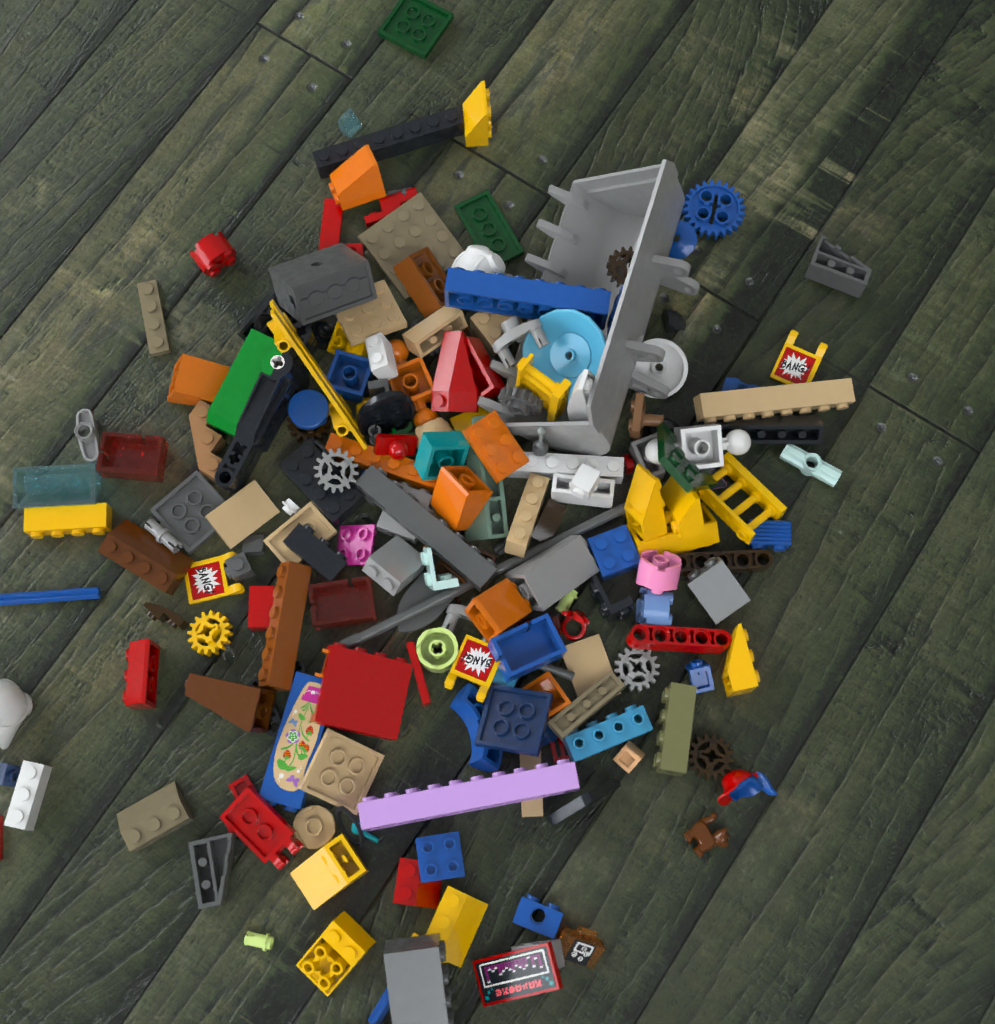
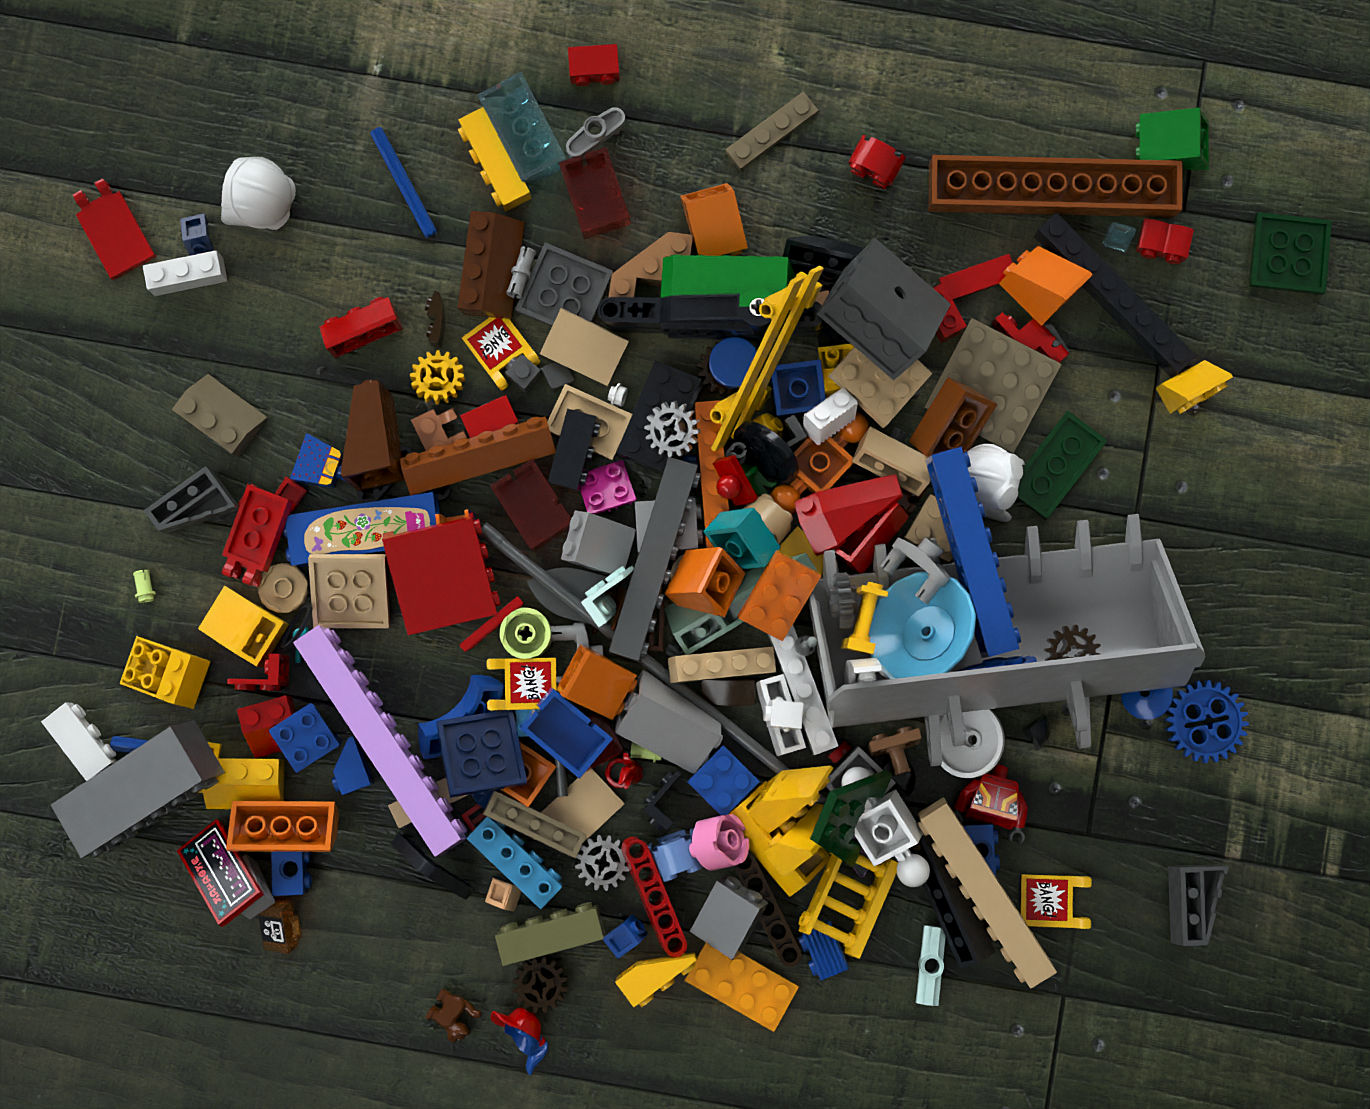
camera: 65 degrees right, 10 degrees up
none -> orange slope [226,801,339,852]
none -> red bracket [227,654,290,691]
none -> blue torso [290,434,346,488]
none -> blue slope [332,736,374,795]
none -> nougat plate [411,408,468,451]
none -> red brick [568,44,620,86]
none -> light orange plate [685,942,799,1032]
none -> dark orange brick [928,155,1182,217]
none -> red torso [954,765,1028,843]
none -> green slope [1136,107,1209,170]
none -> red brick [1136,219,1194,264]

